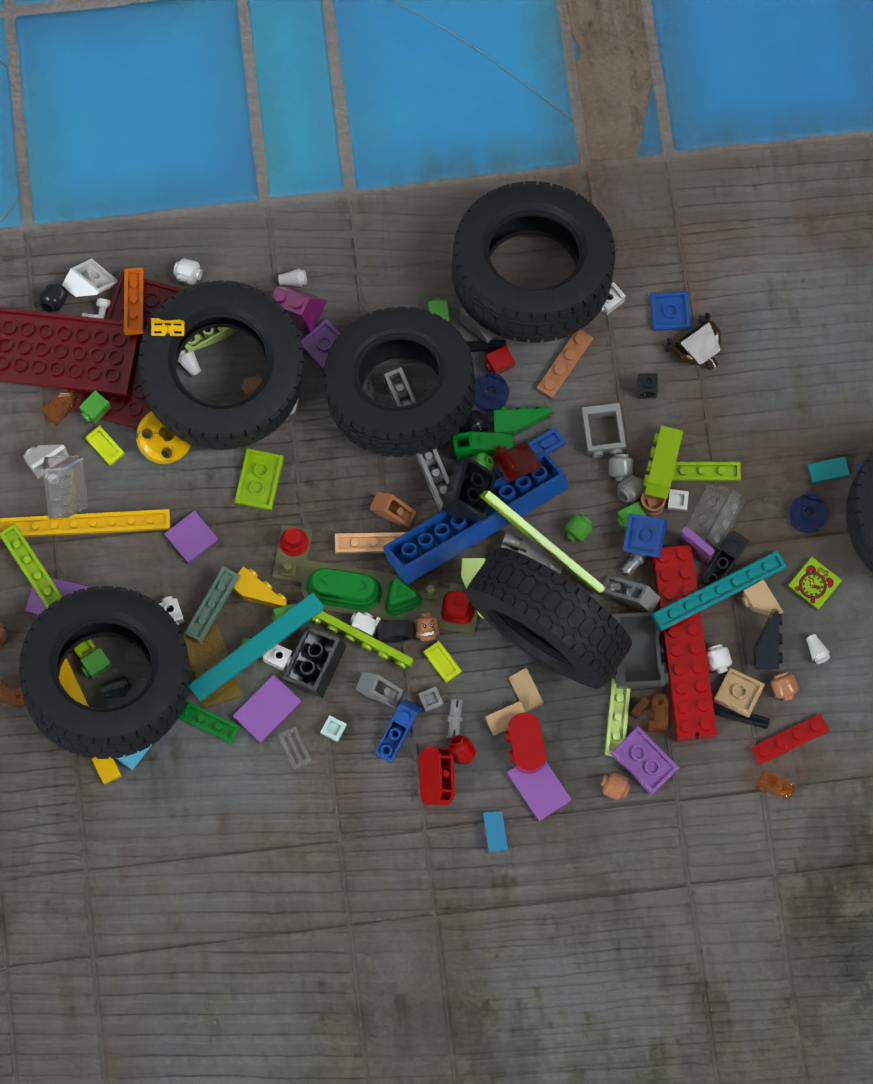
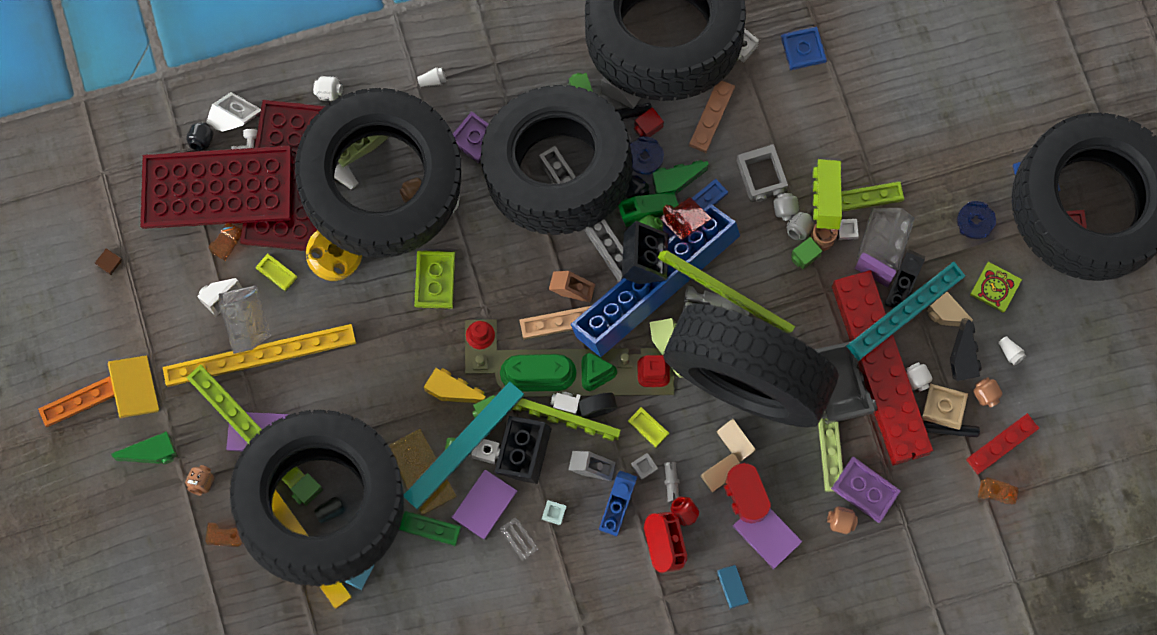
camera: 10 degrees left, 0 degrees up
bright green brick [80,391,111,424] -> none
orange plate [124,268,144,335] -> none
yellow piece [151,318,185,336] -> none
white brick [159,596,185,625] -> none
medium lavender tile [164,511,219,564] -> none
sand green tile [184,566,241,643] -> none
magenta slope [271,287,327,333] -> none
nougat head [414,613,440,641] -> none
bright green head [564,513,593,542] -> none
light grey slope [602,575,661,612] -> none
light grey pin [620,553,647,577] -> none
blue plate [623,513,667,558] -> none
reddish brown tile [631,696,650,719] -> none
black brick [637,373,658,399] -> none
clear orange leg [647,693,669,733] -> none
torso [662,313,721,370] -> none
teal tile [807,457,850,484] -> none

